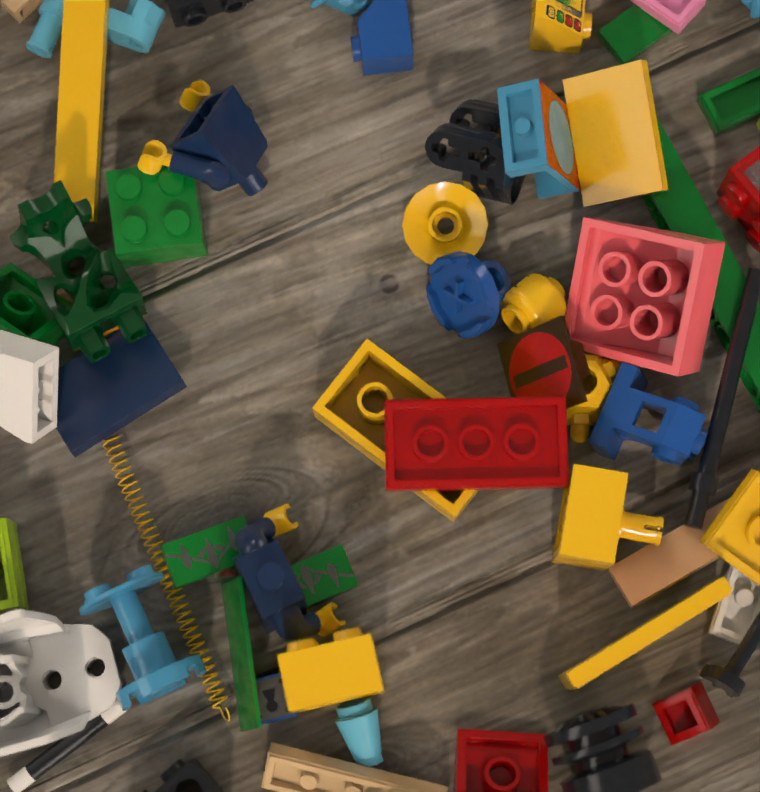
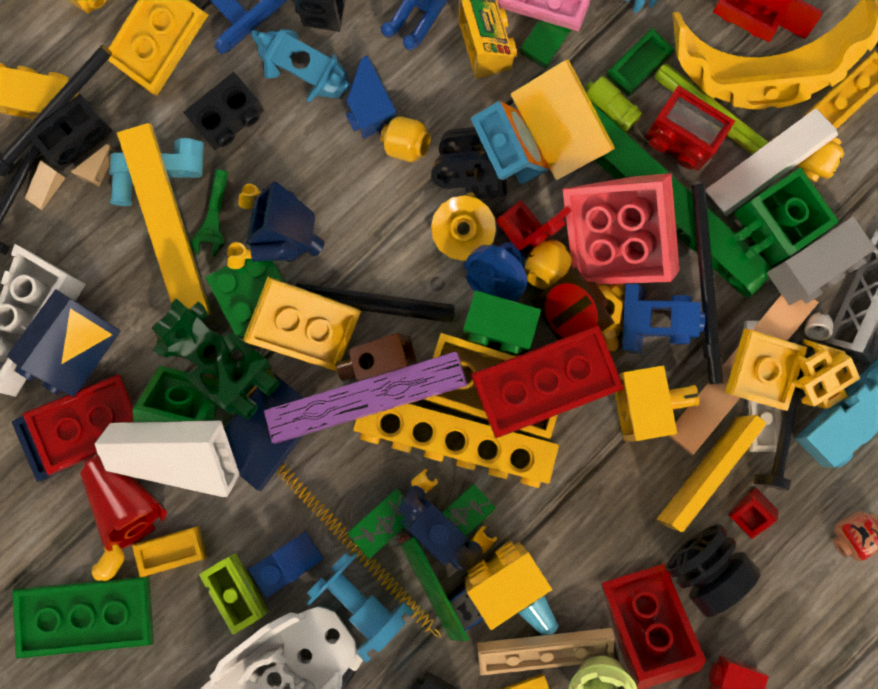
camera: 25 degrees left, 5 degrees up
none -> green piece [191,169,228,256]
none -> yellow tile [243,277,362,372]
none -> blue slope [248,531,324,598]
none -> medium lavender tile [264,352,468,444]
none -> black axle [296,283,455,323]
none -> reddish brown torso [336,333,417,382]
none -> yellow brick [353,404,559,488]
none -> yellow head [380,116,431,163]
none -> green brick [462,290,541,356]
none -> red bracket [495,199,572,251]
none -> lime piece [585,76,643,133]

